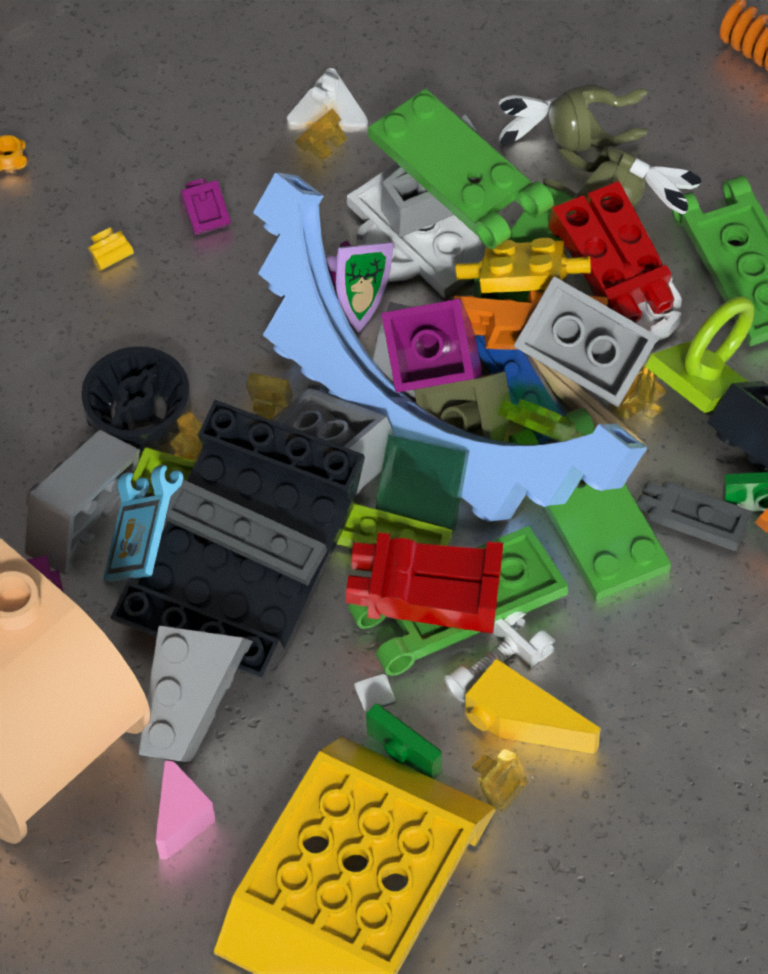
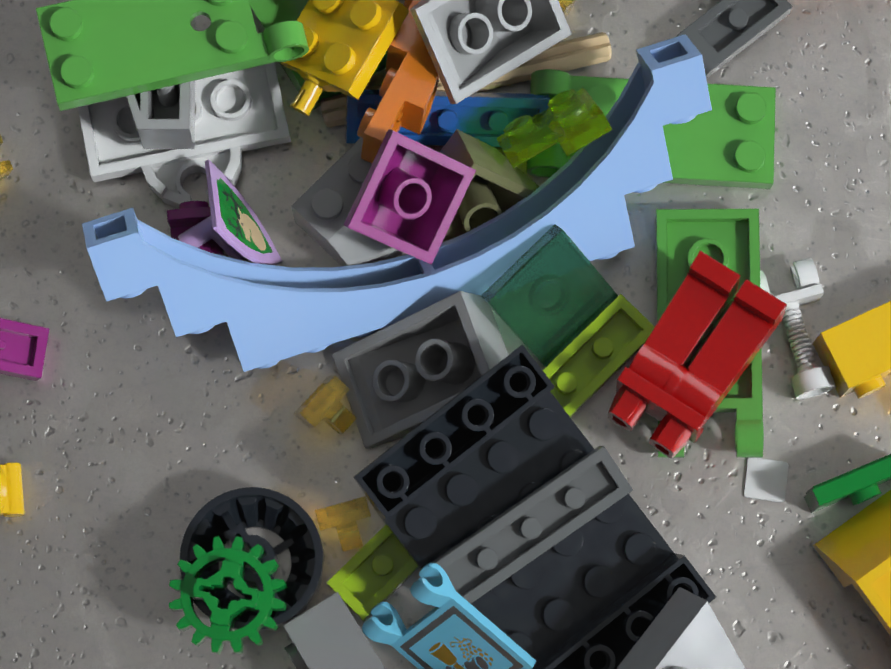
camera: 65 degrees left, 20 degrees up
none -> green gear [169,536,287,655]

